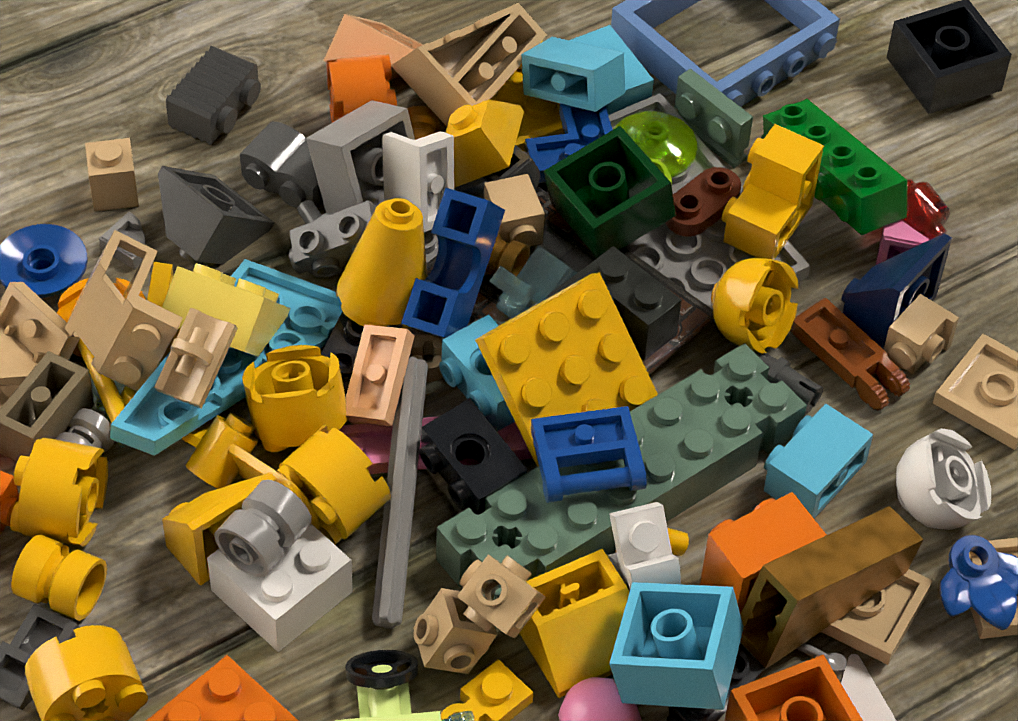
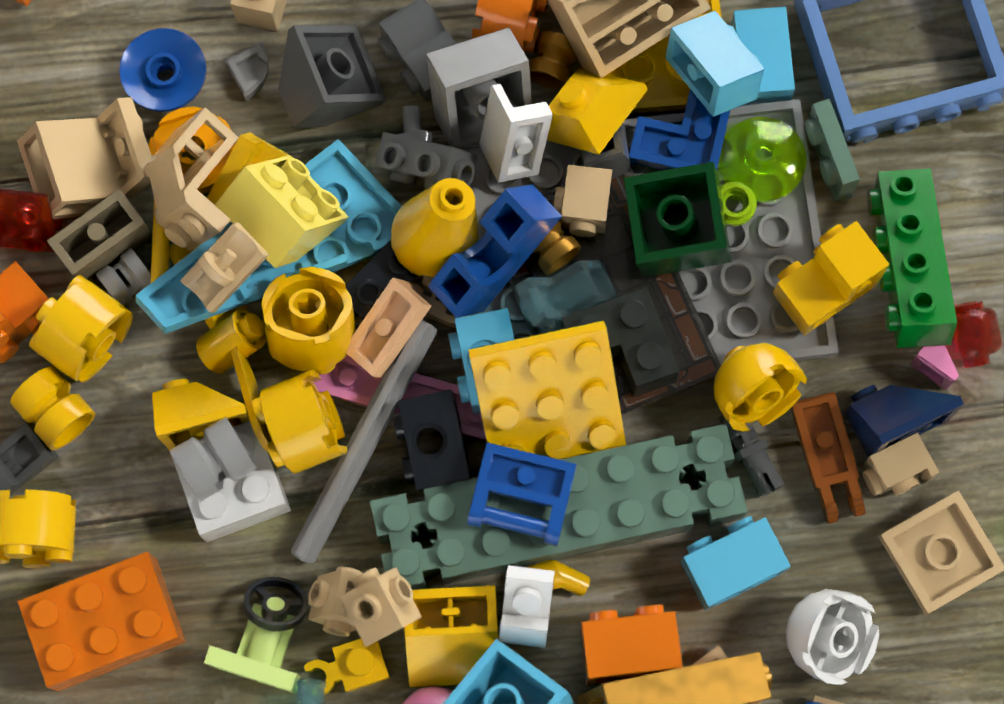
camera: 30 degrees right, 25 degrees up
copper plate [665,167,741,237] -> none

